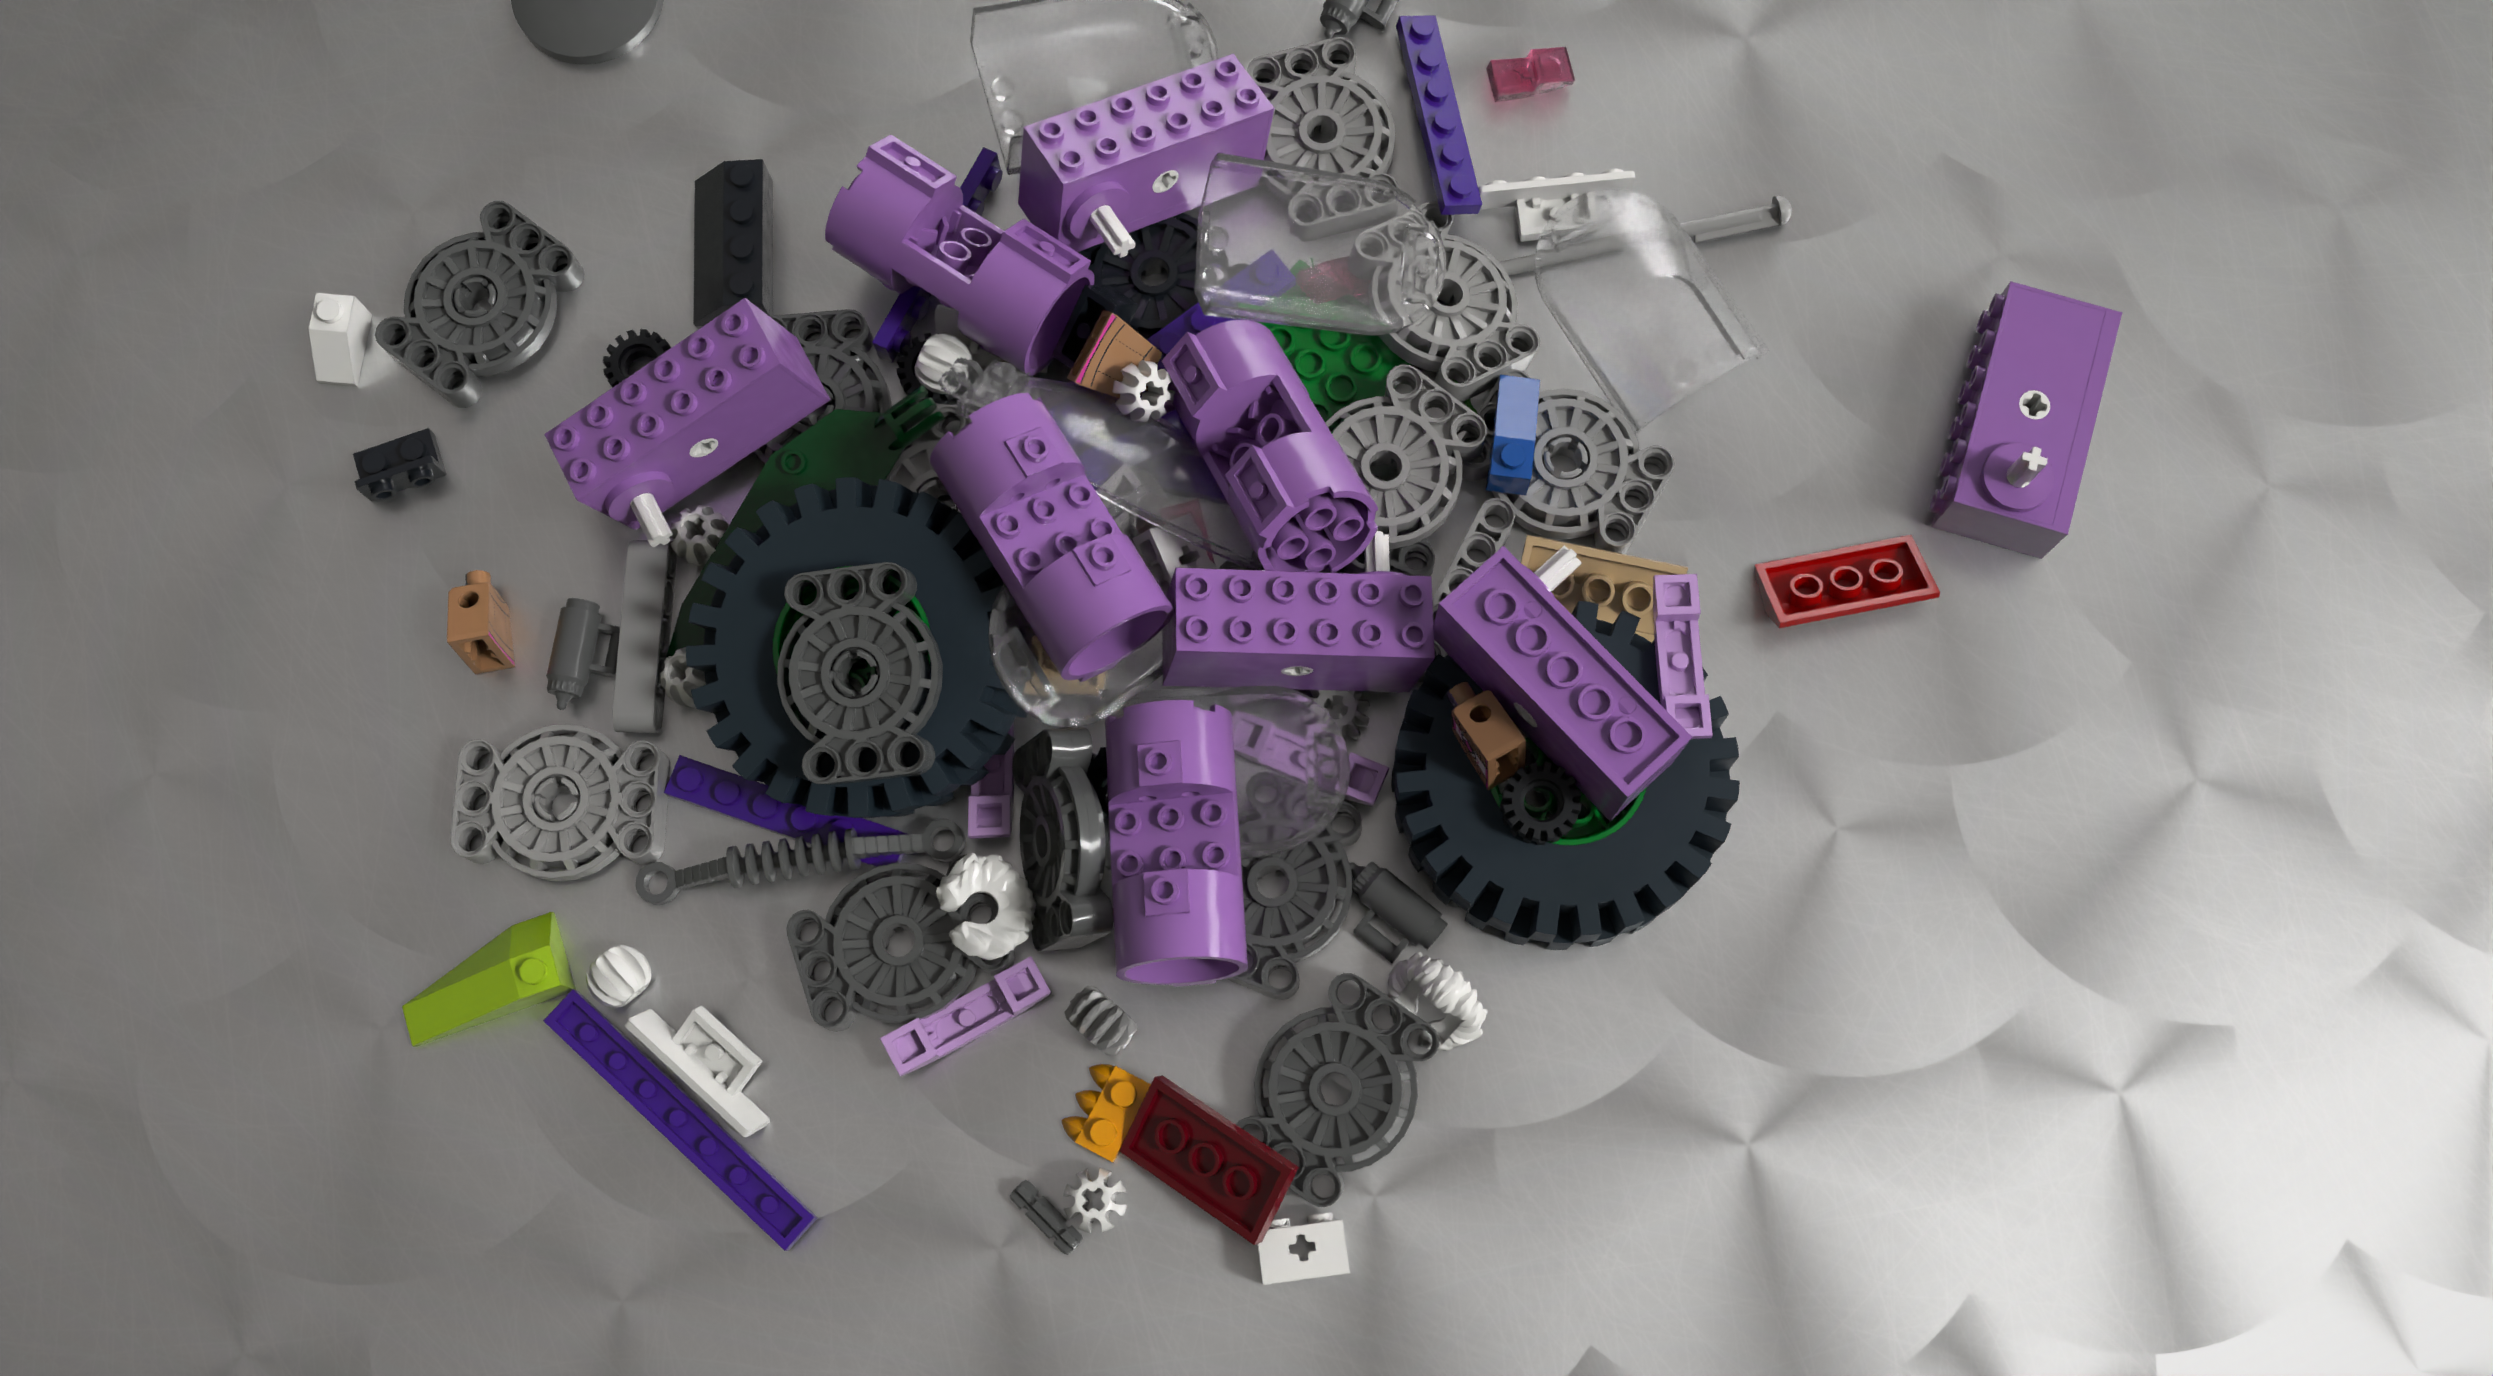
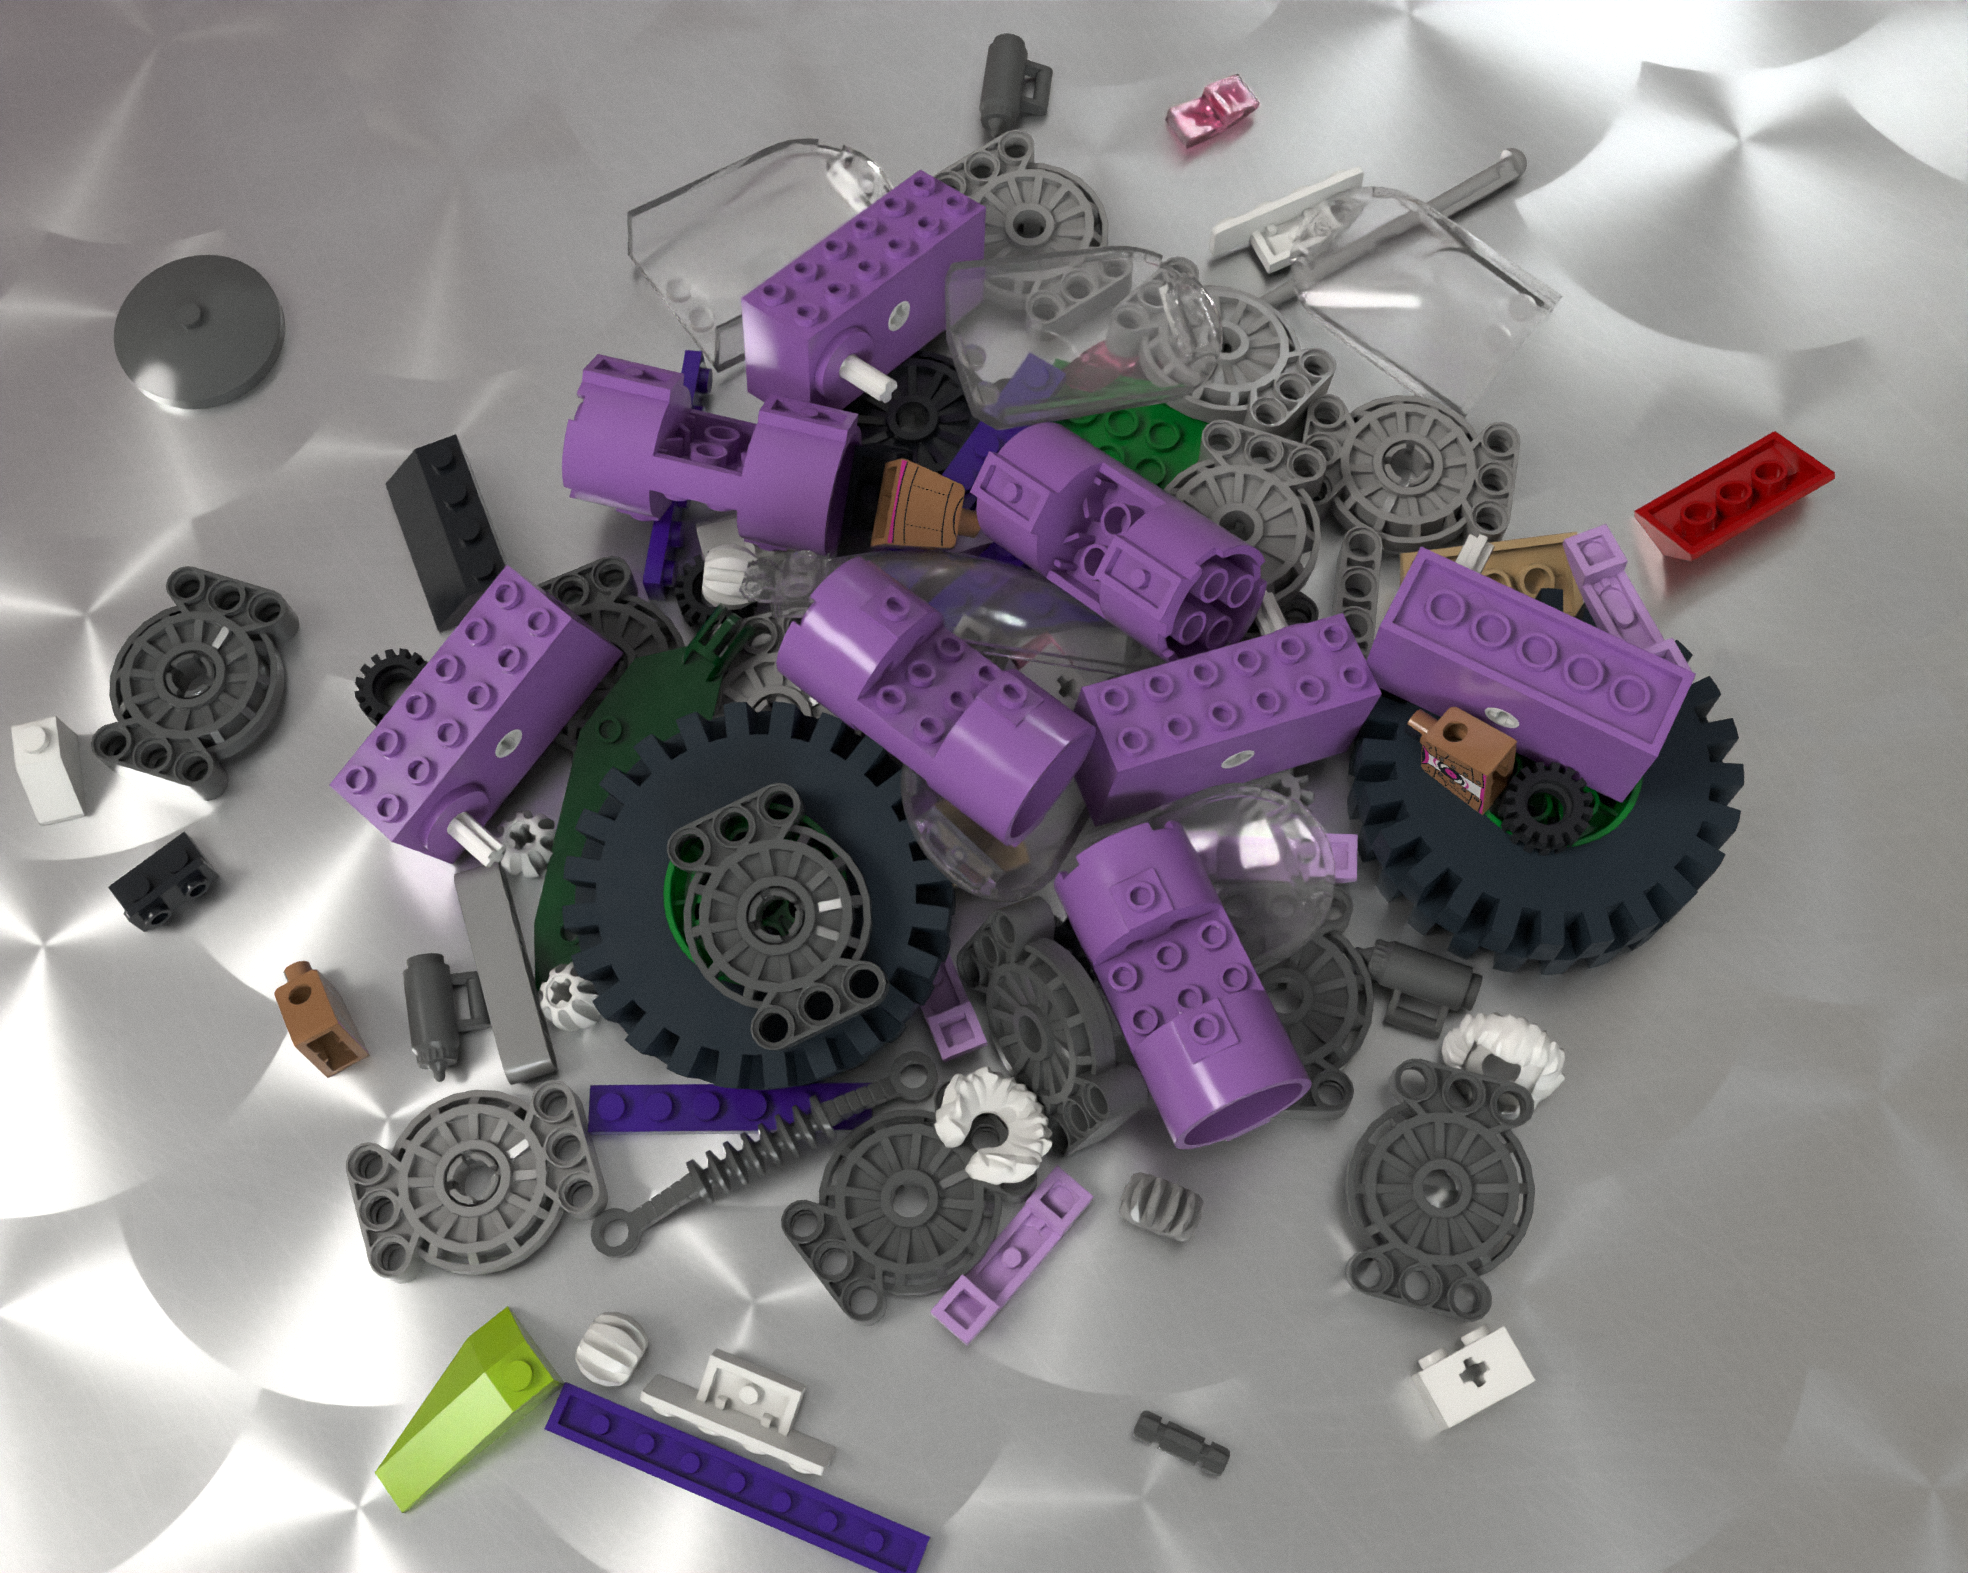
camera: 20 degrees left, 5 degrees down
light orange plate [1062,1064,1151,1163] -> none
white piece [1063,1168,1127,1233] -> none
white piece [1112,360,1175,423] -> none
dark red plate [1119,1075,1299,1245] -> none
dark purple plate [1396,15,1482,215] -> none
blue slope [1486,375,1540,495] -> none
medium lavender piece [1929,281,2122,559] -> none

